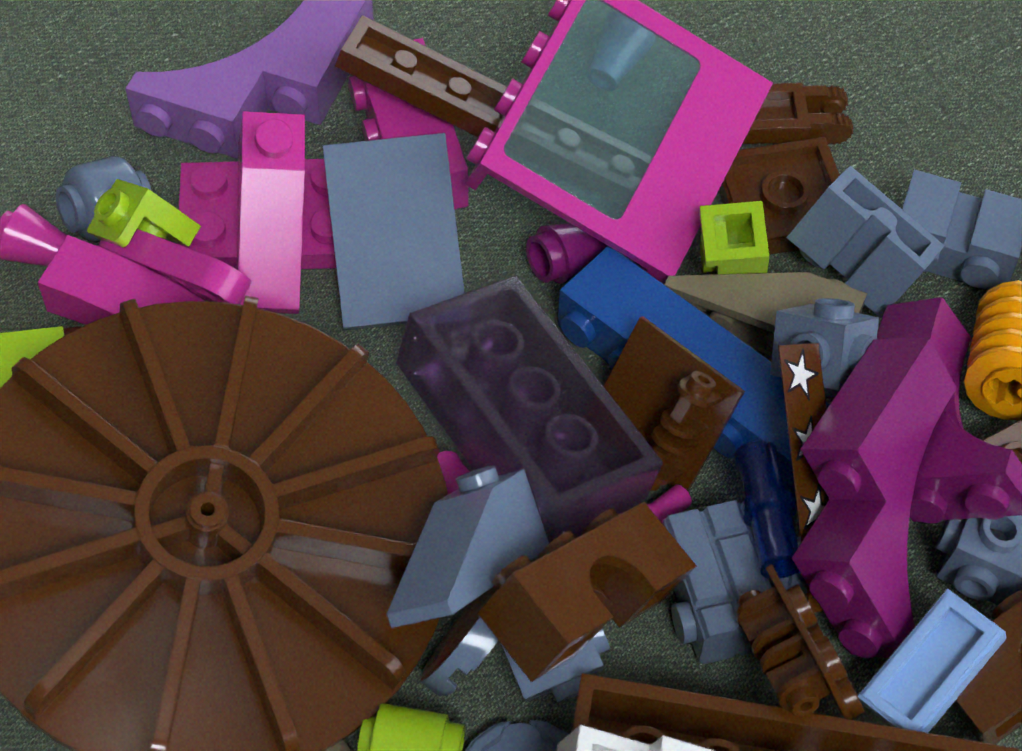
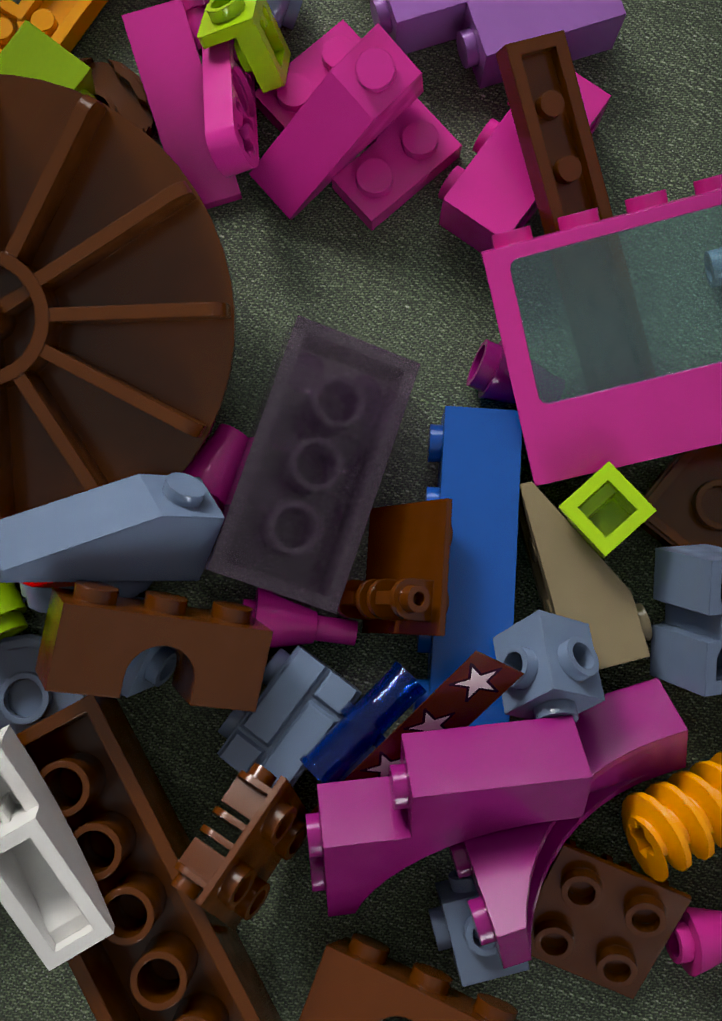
camera: 55 degrees right, 25 degrees up
sand blue tile [323,133,467,331] -> none
light blue tile [858,589,1007,733] -> none

